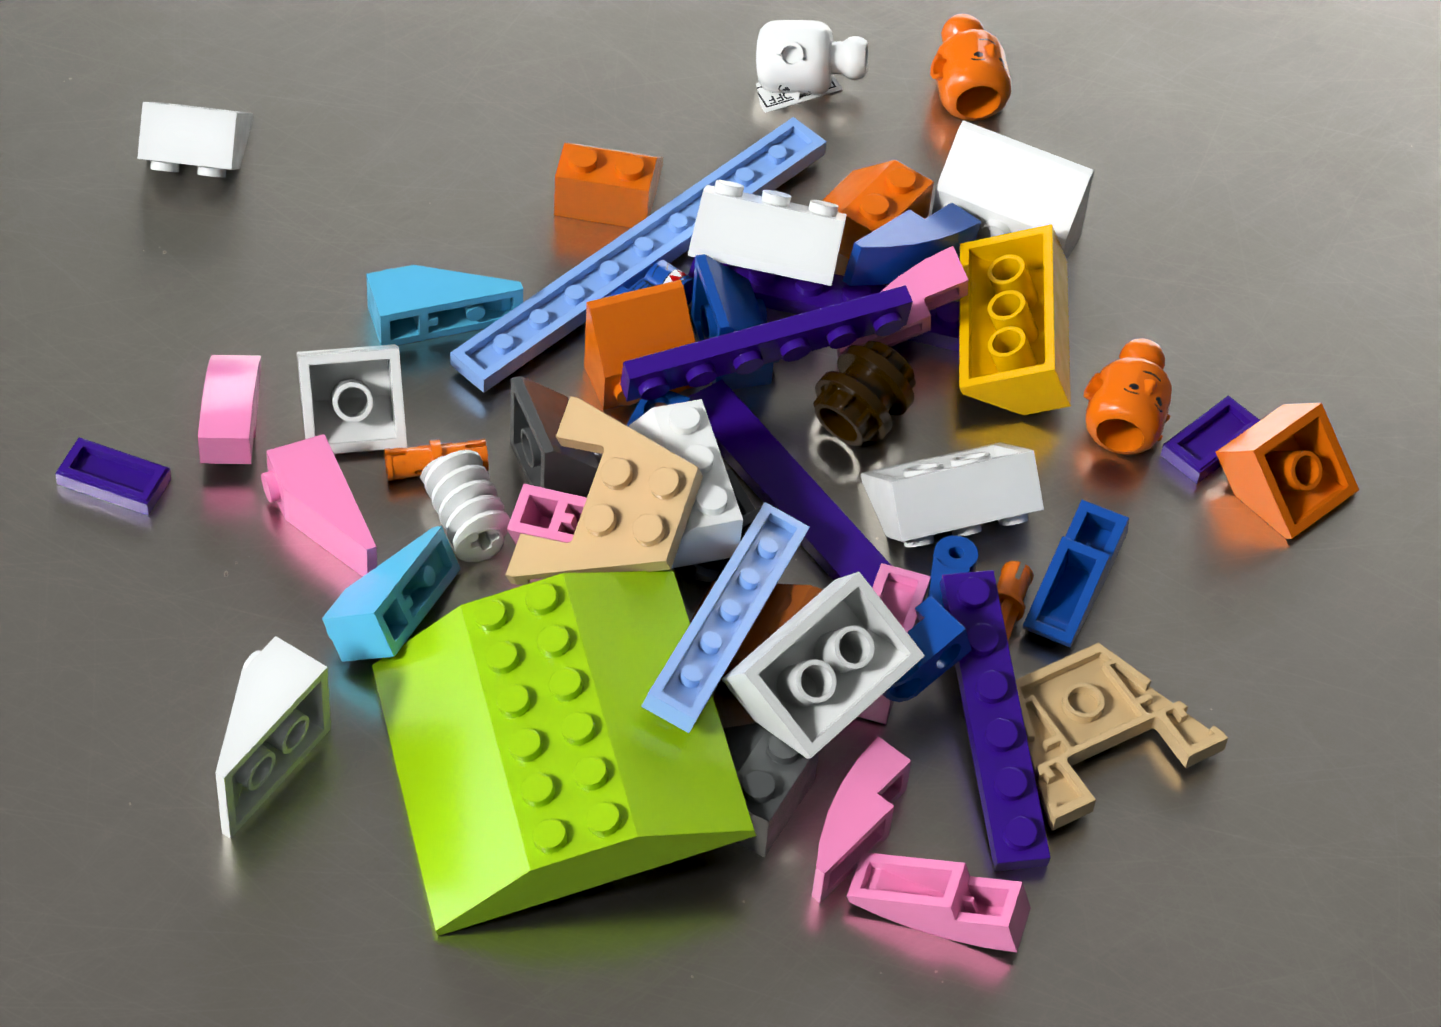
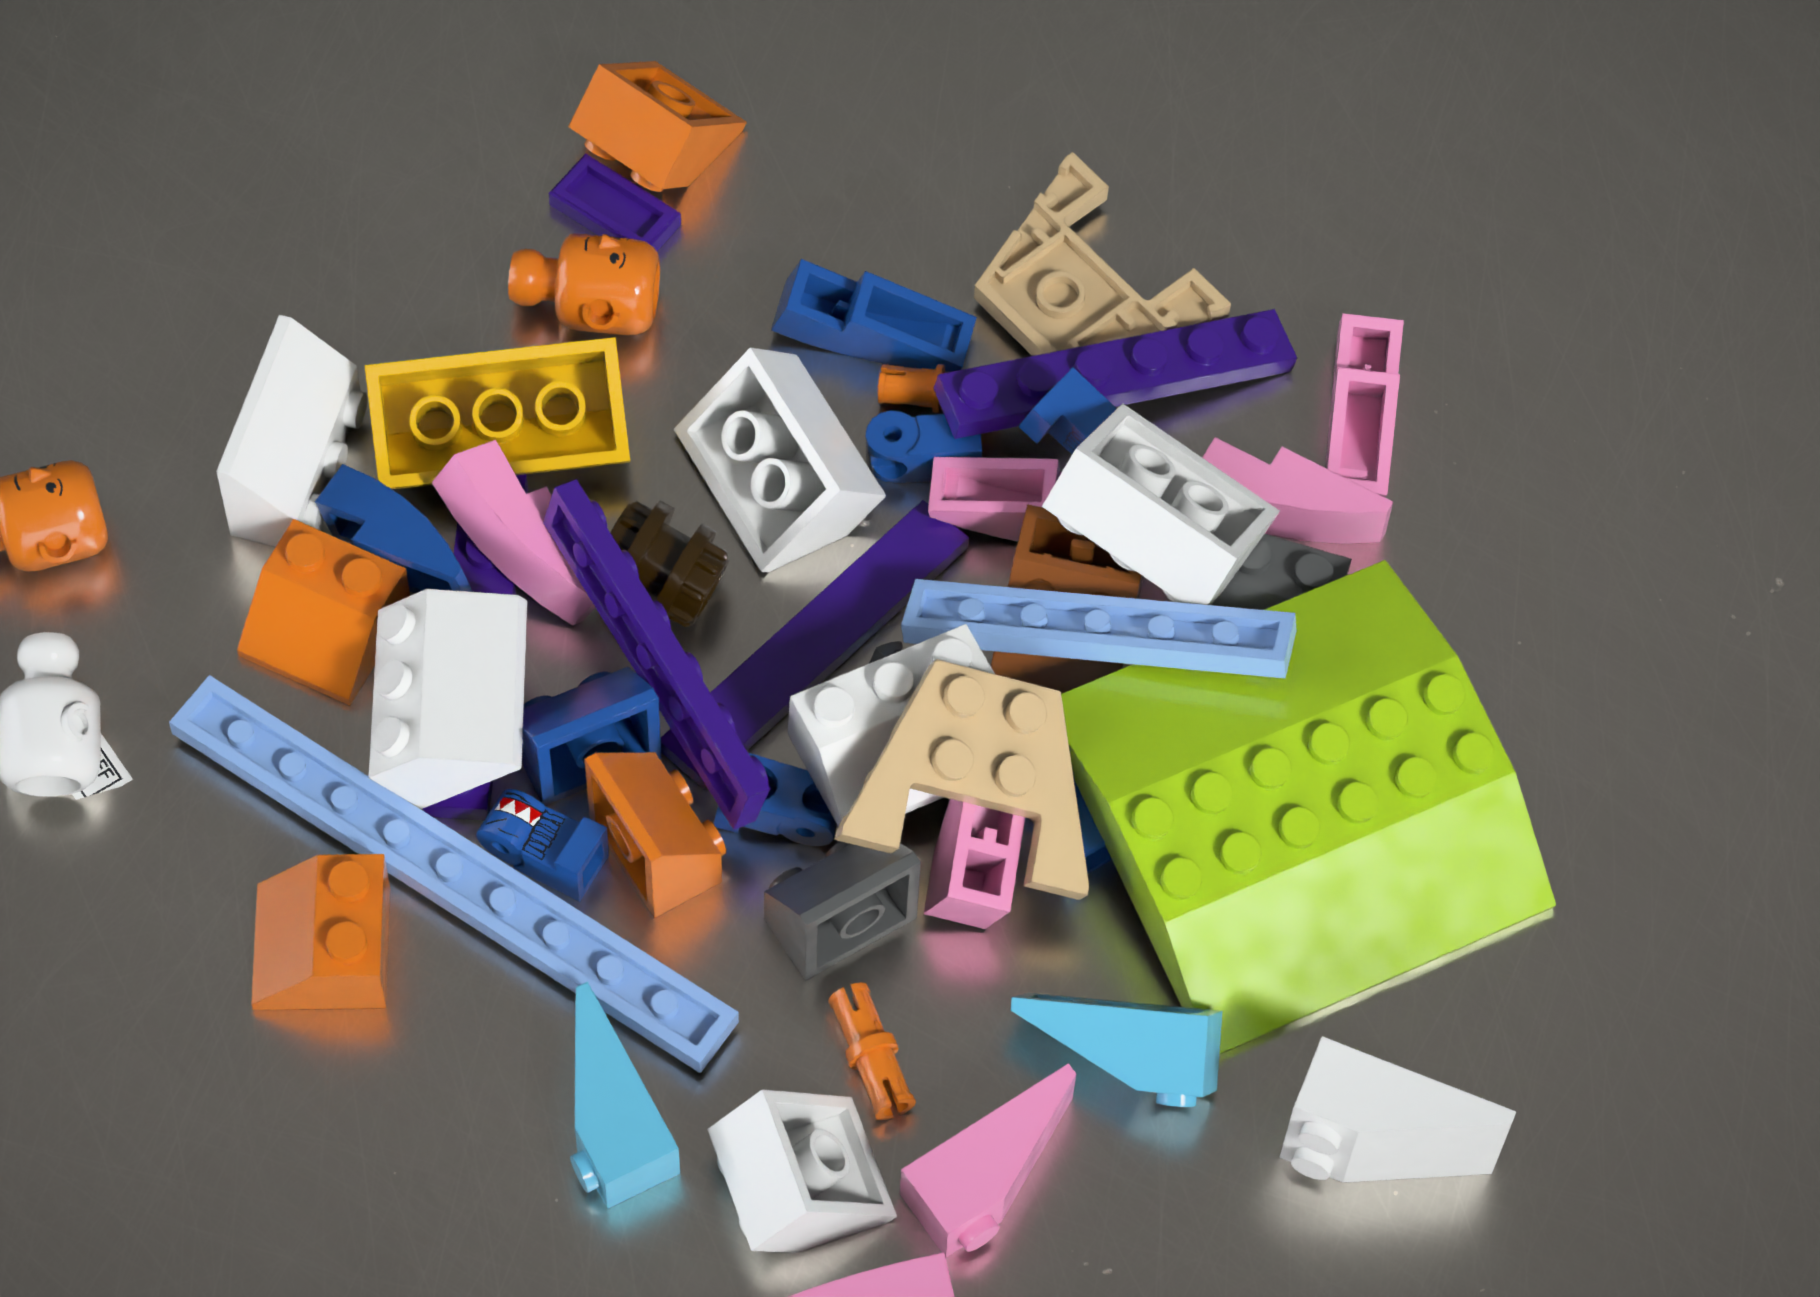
camera: 100 degrees left, 10 degrees up
white piece [420,450,510,562] -> none

